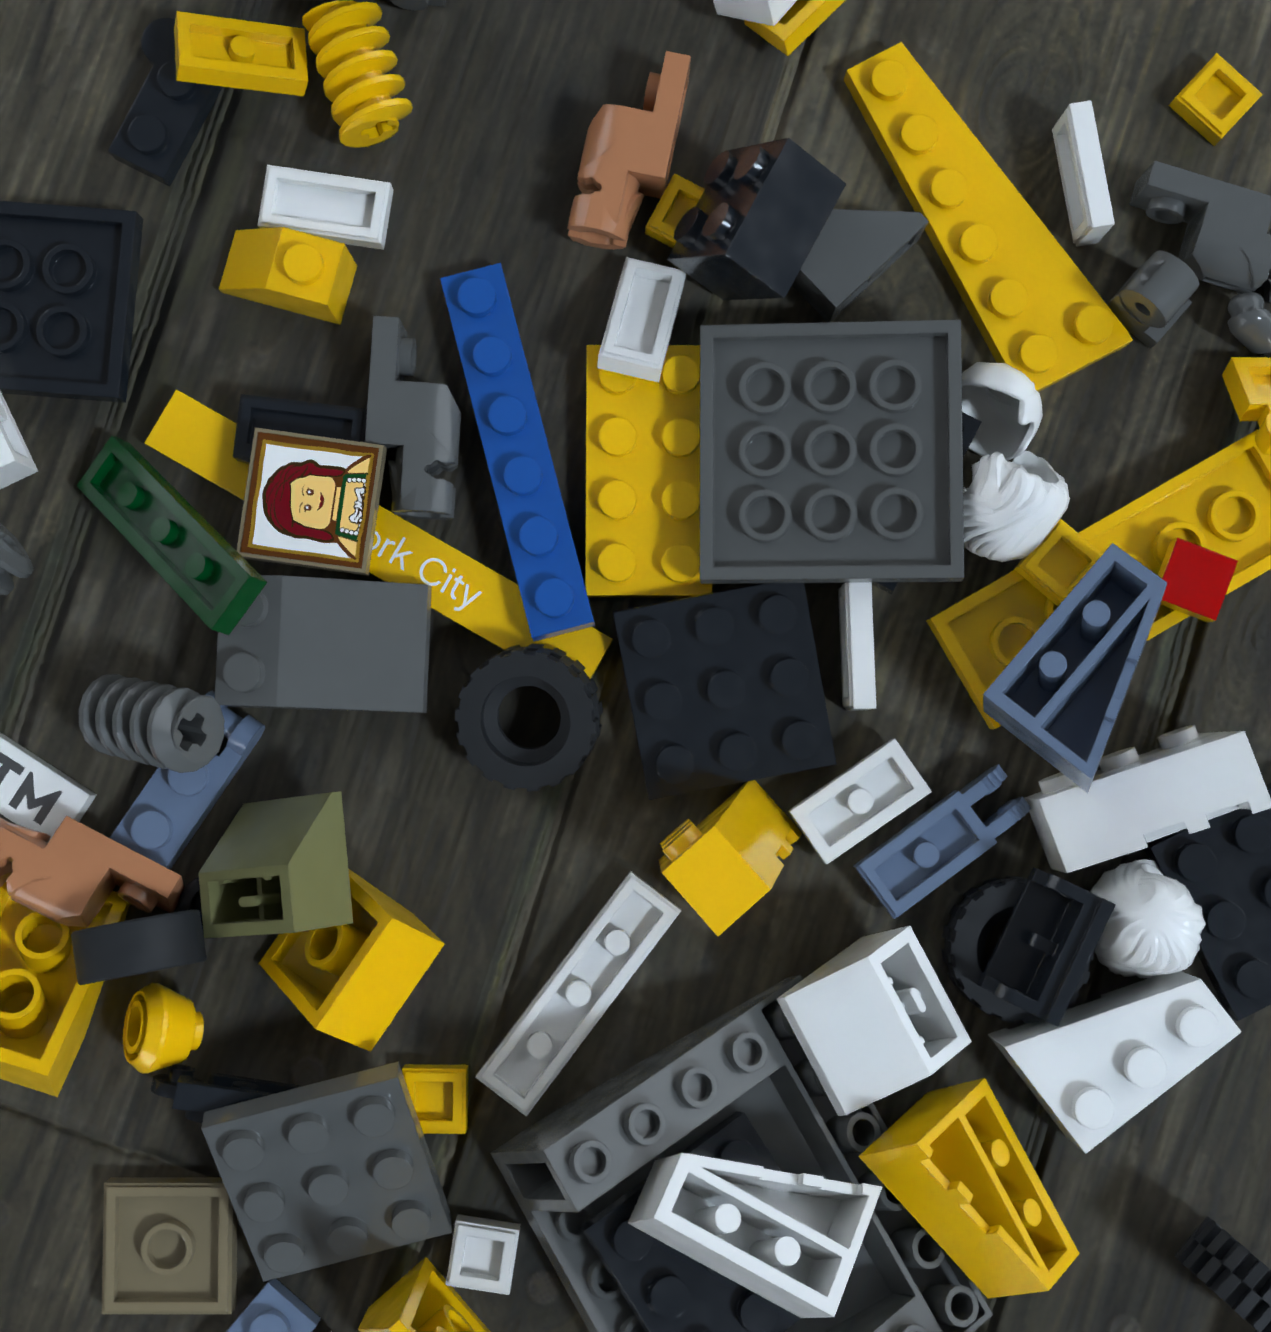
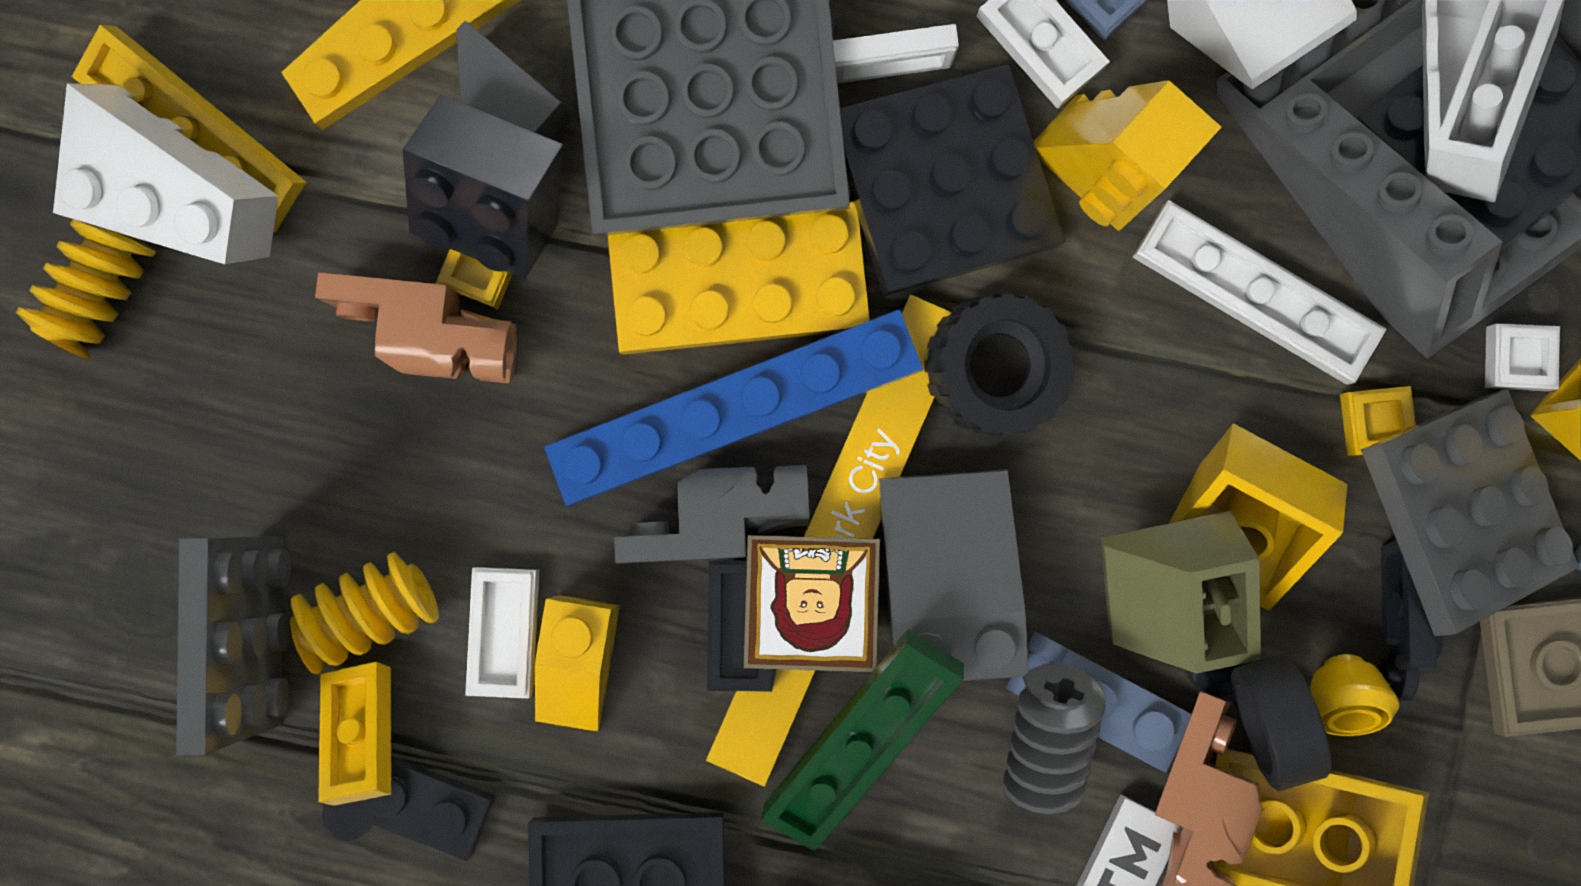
camera: 90 degrees left, 0 degrees up
white tile [597,257,686,383] -> none

